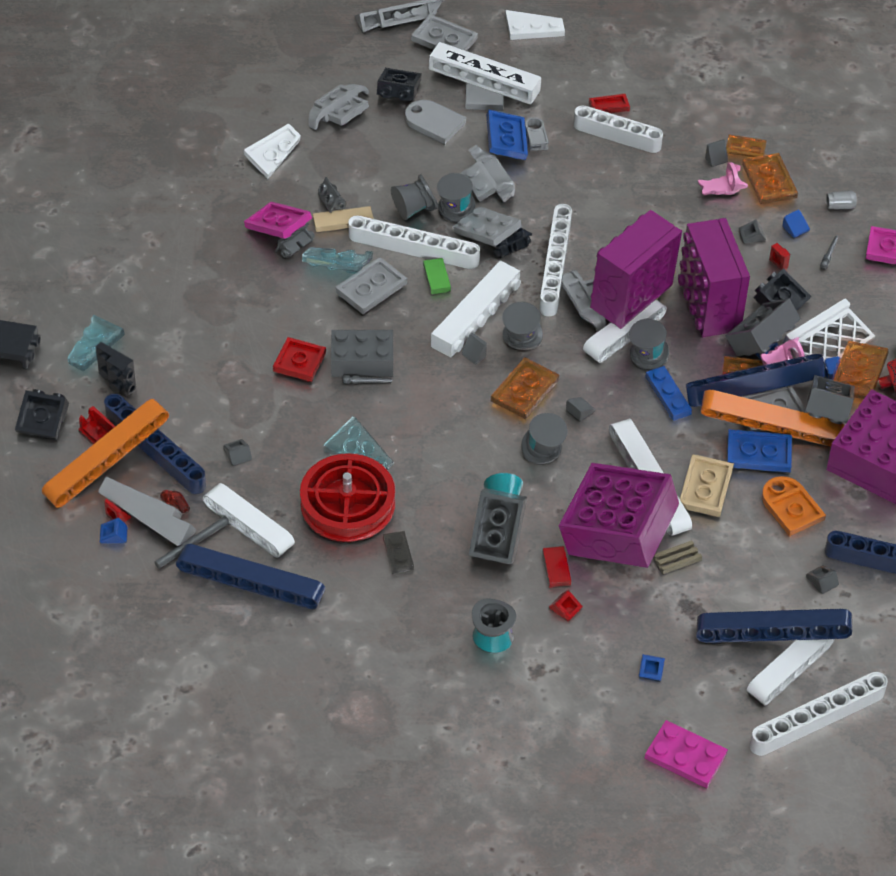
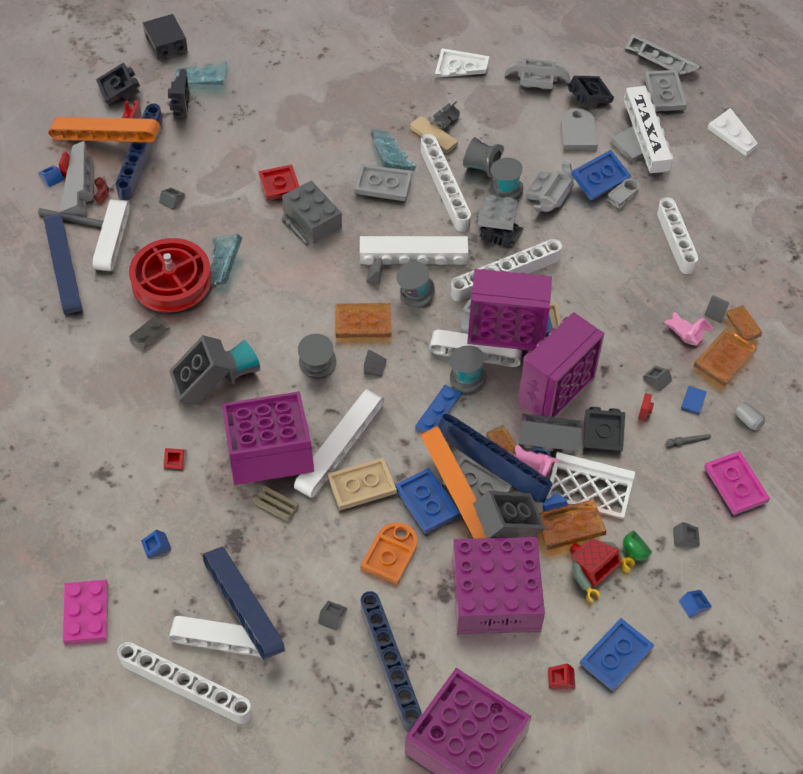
camera: 55 degrees right, 5 degrees up
dark pink plate [244,202,312,239] -> none
dark grey hinge [275,223,315,258] -> none
bright green tile [423,258,451,294] -> none
dark grey hat [472,598,516,653] -> none
red tile [542,546,572,588] -> none
red tile [589,94,630,113] -> none

